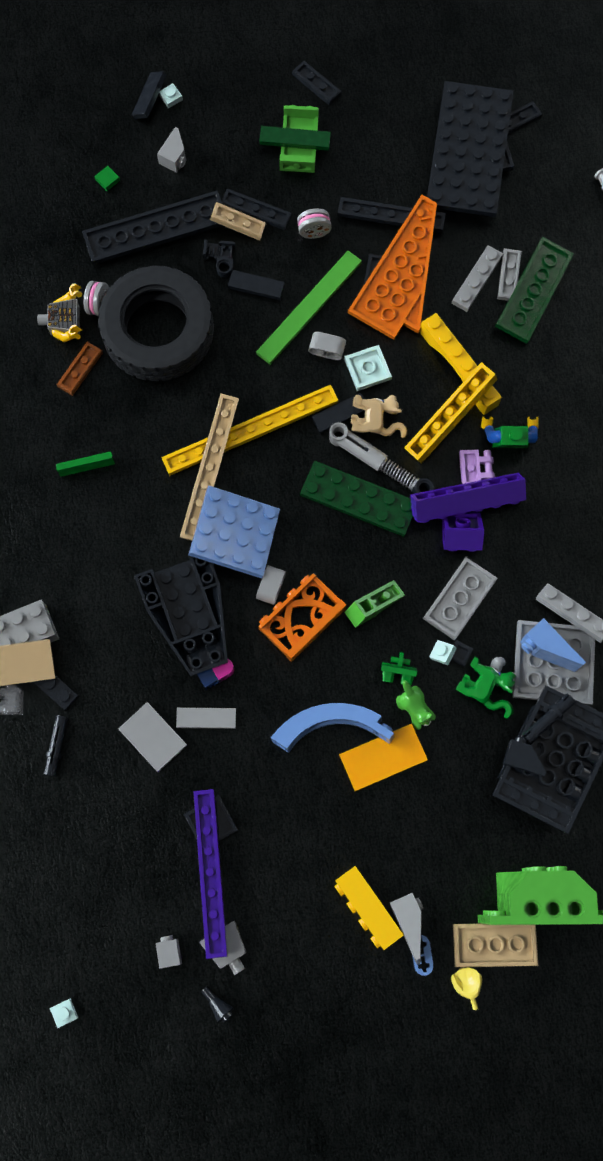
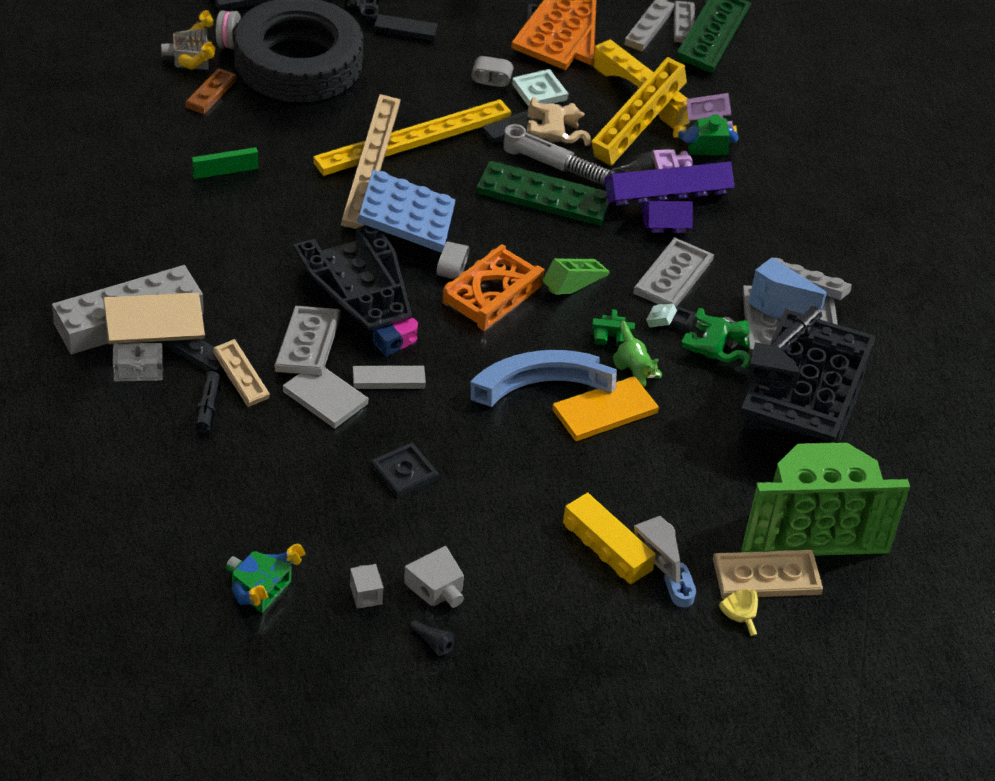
camera: 10 degrees left, 30 degrees down
light aqua plate [50,998,78,1028] -> none
dark purple plate [193,789,228,959] -> none
bright green tile [256,251,362,365] -> none
none -> tan tile [213,339,270,407]
none -> torso [226,544,306,613]
none -> light grey tile [275,306,341,375]
none -> lavender plate [686,93,733,127]

